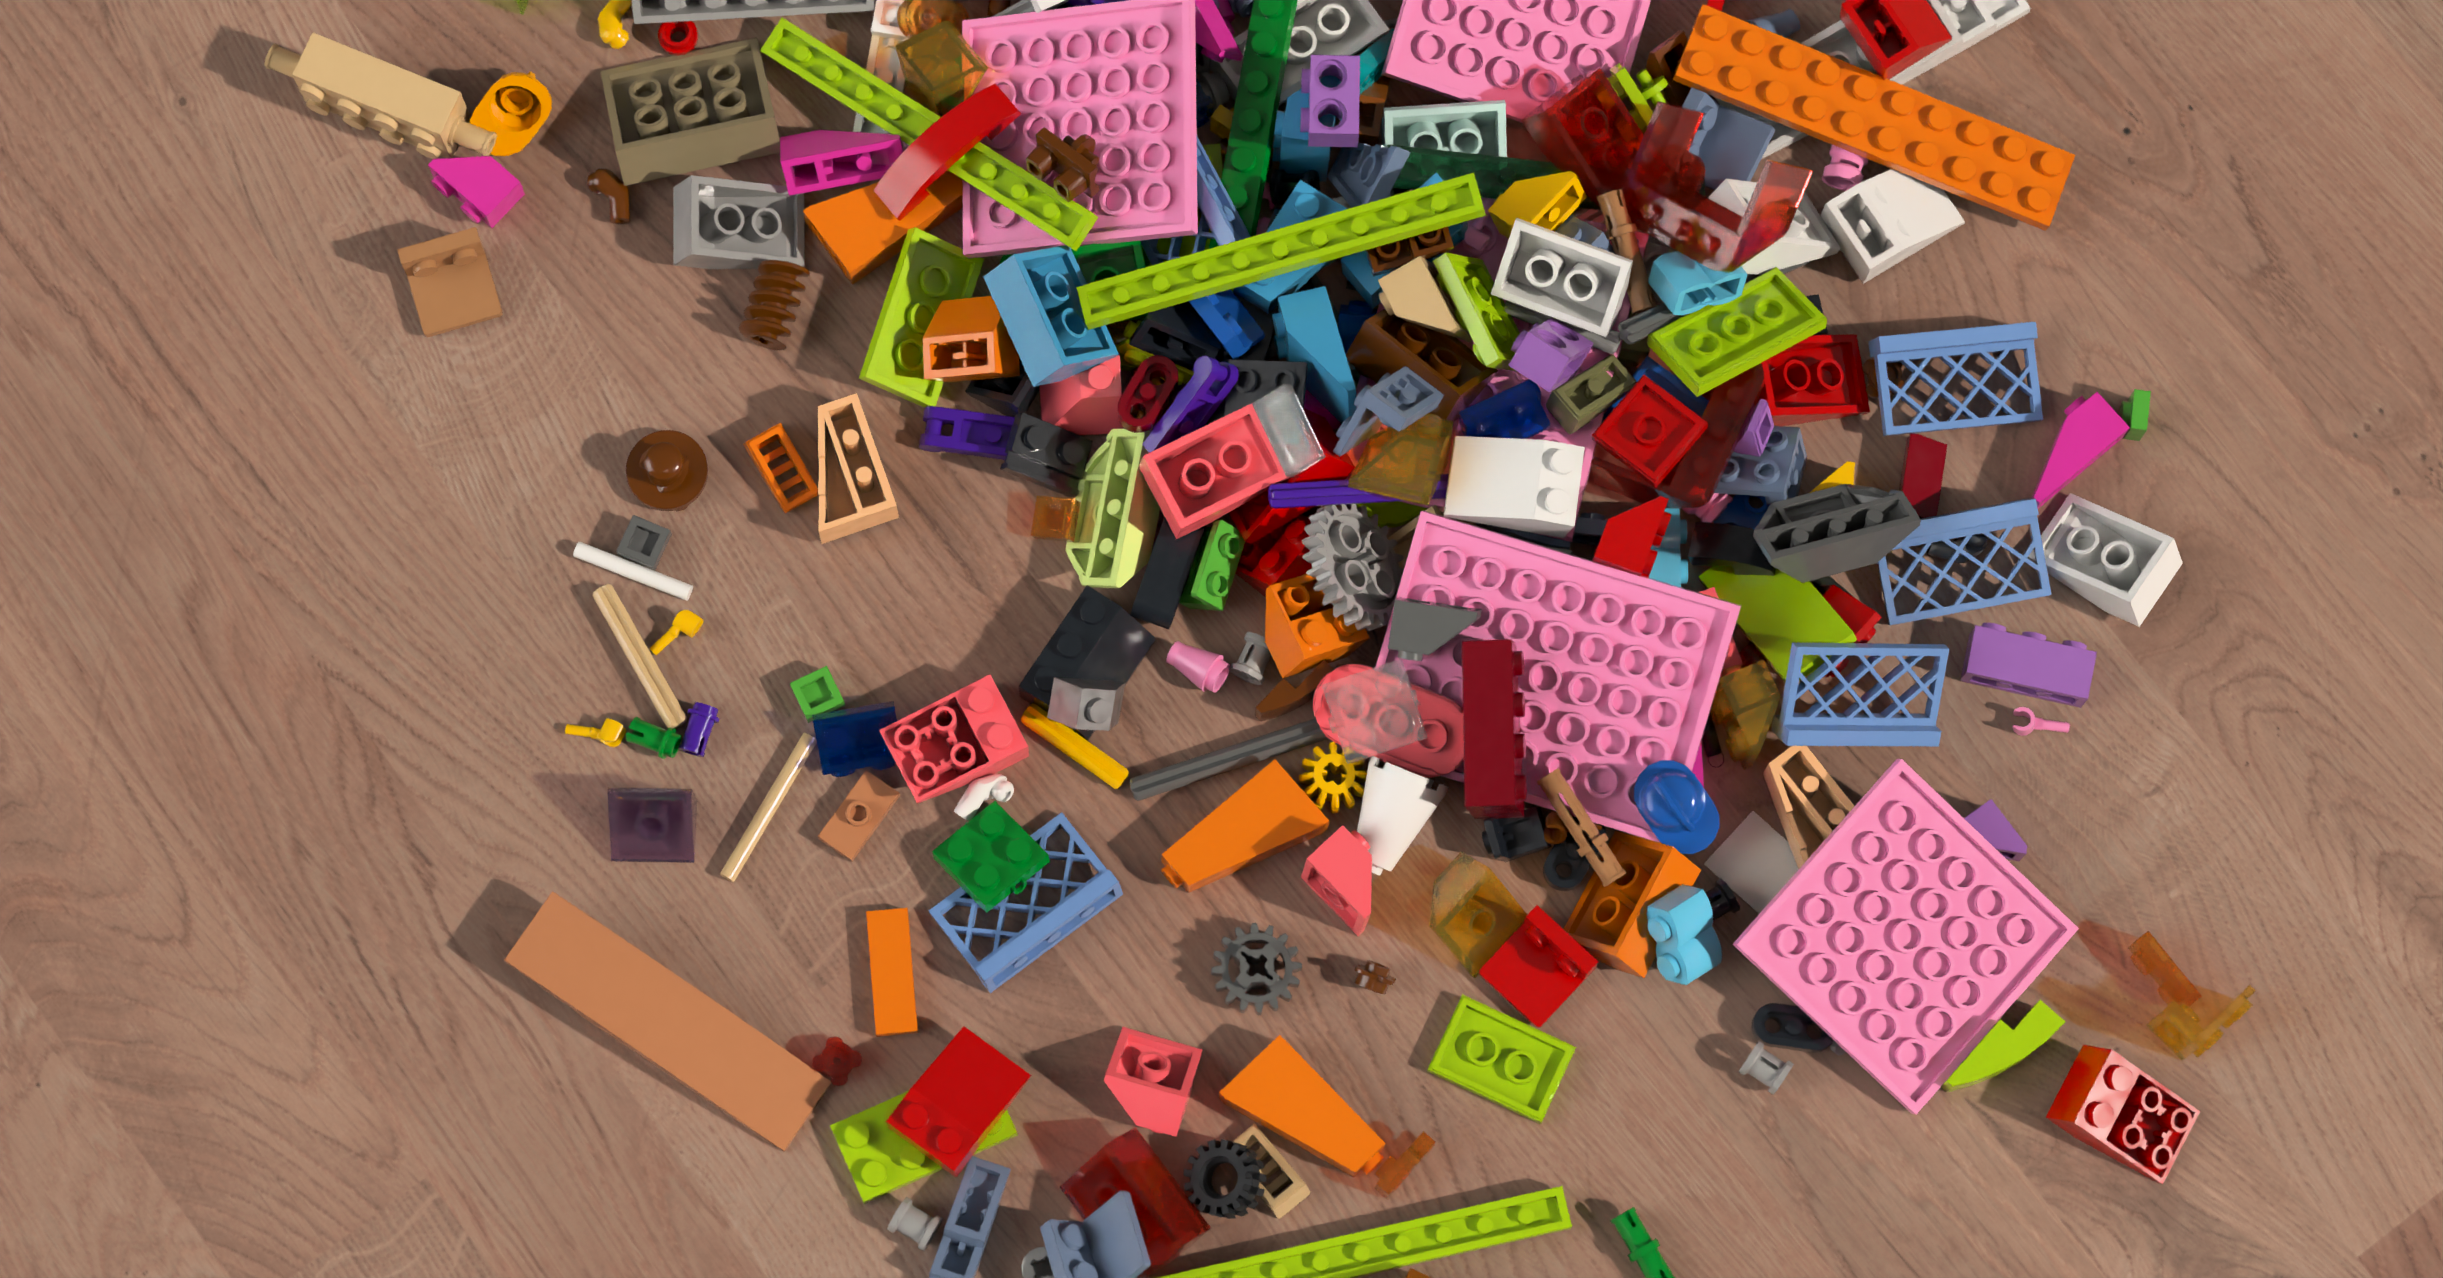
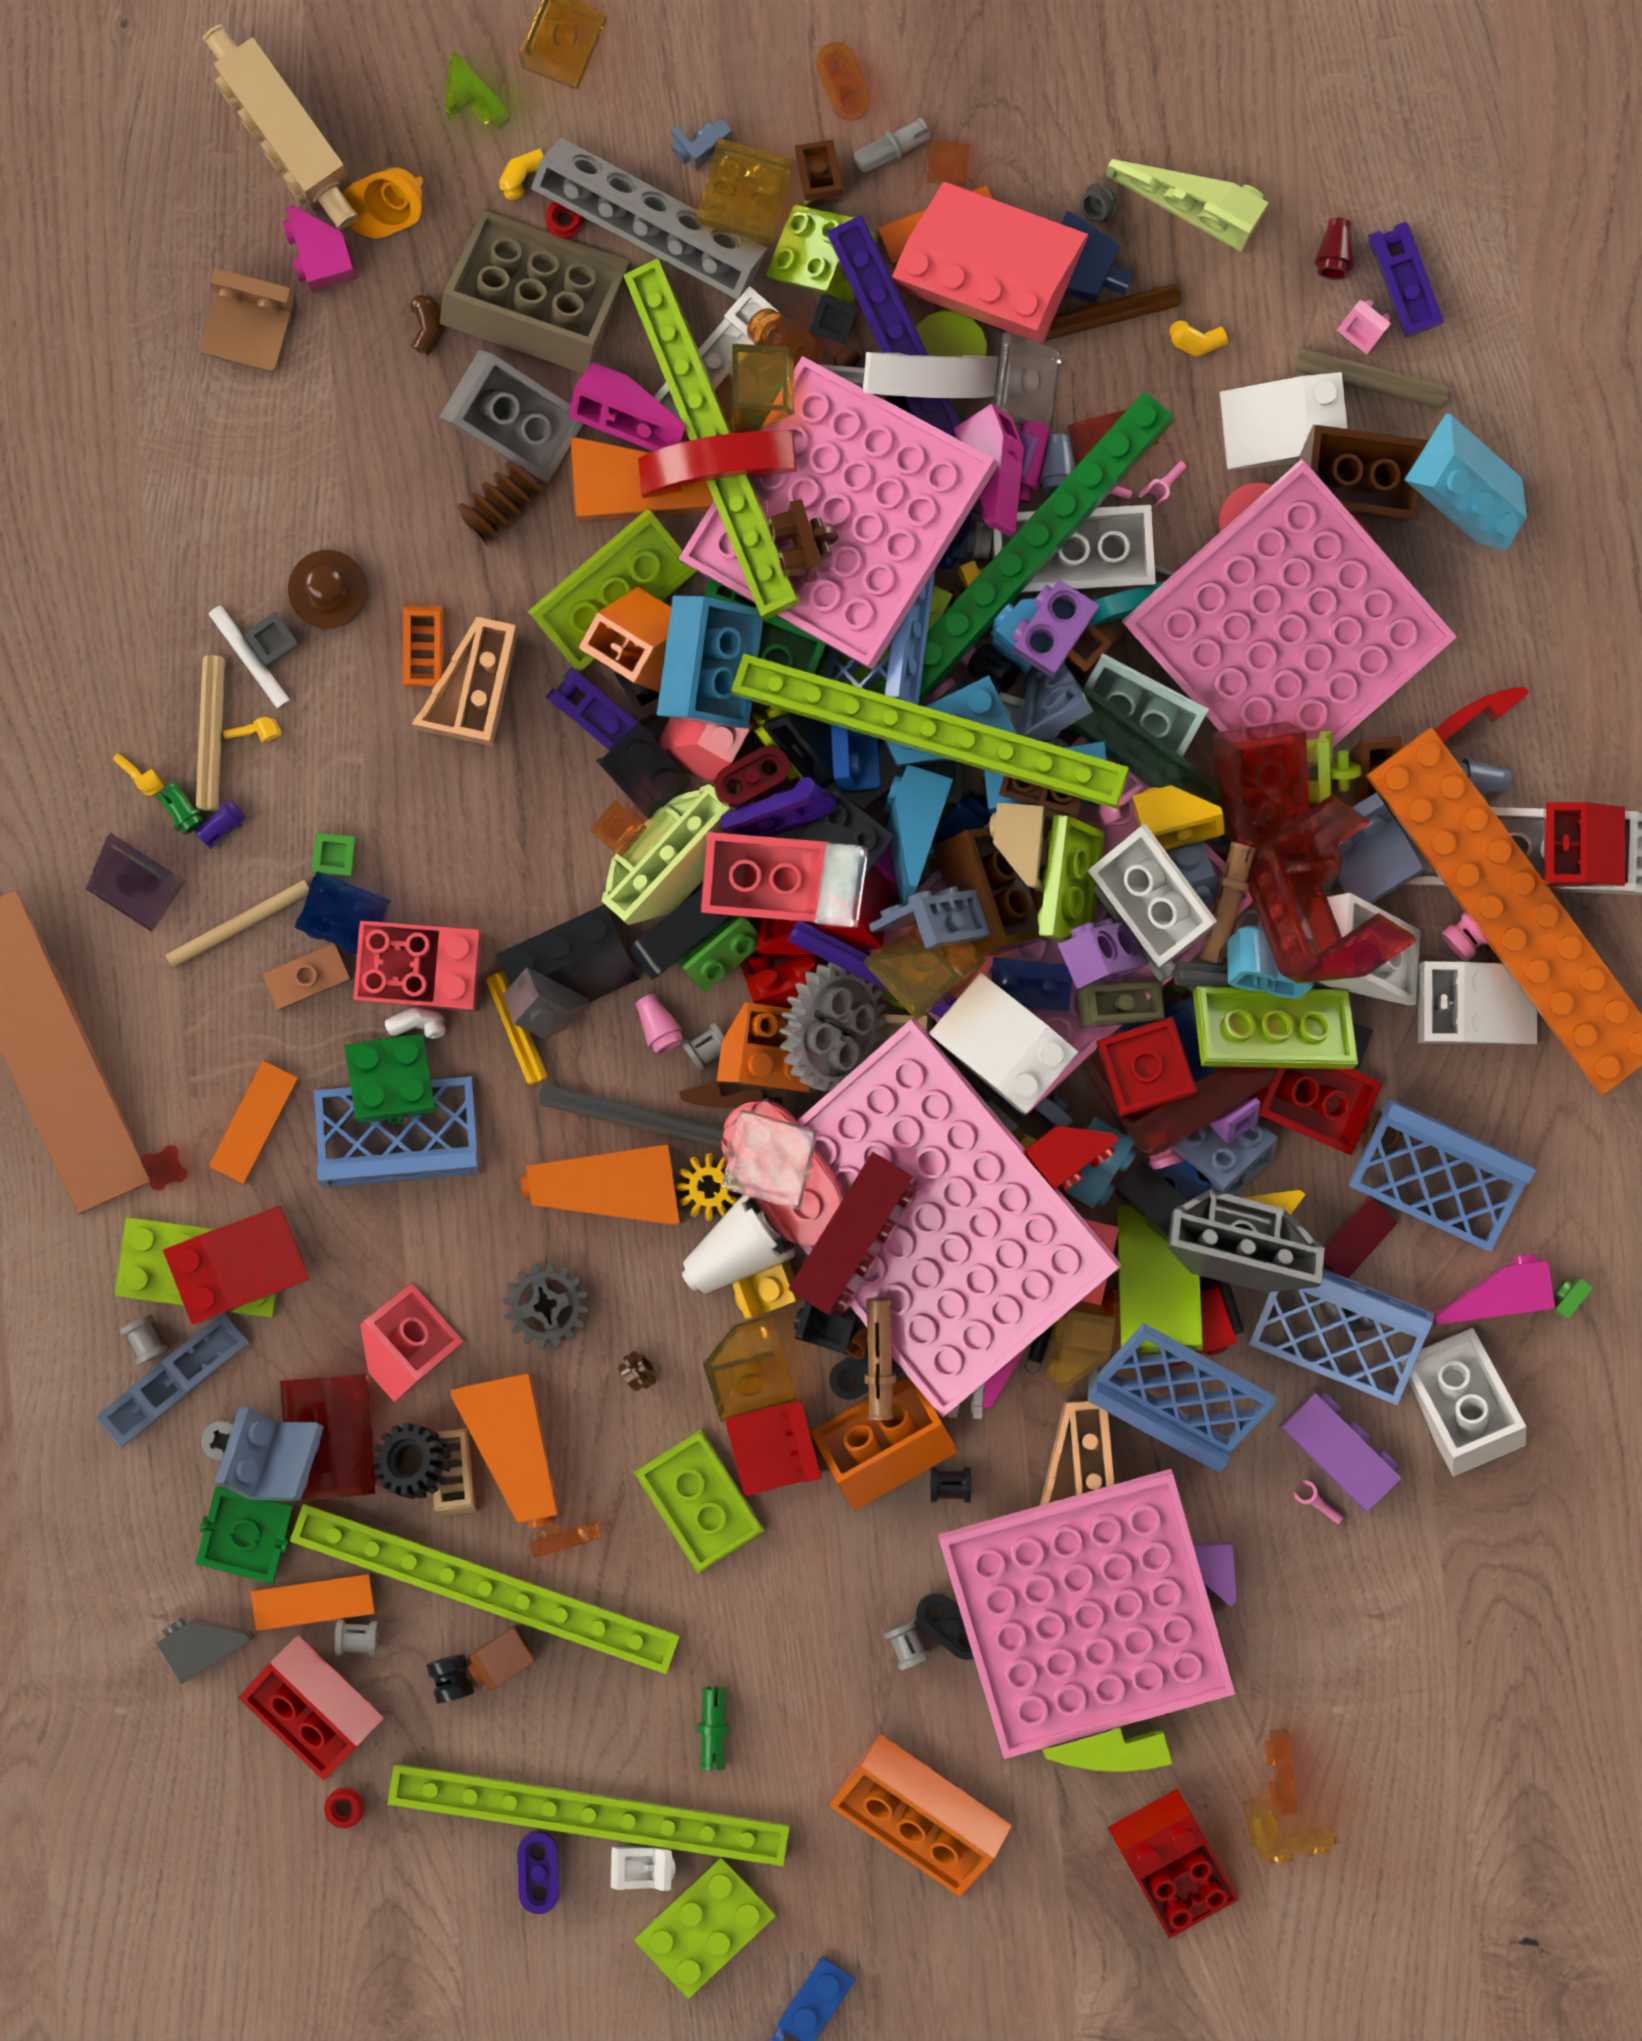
camera: 35 degrees right, 10 degrees up
coral slope [1301,825,1372,936] -> none
dark grey slope [1388,597,1482,661] -> none
blue piece [1634,760,1719,854] -> none
medium azure brick [1647,884,1722,985] -> none
white sticker [1704,811,1798,914] -> none
none -> yellow bracket [733,1261,802,1320]
none -> orange slope [829,1734,1012,1897]

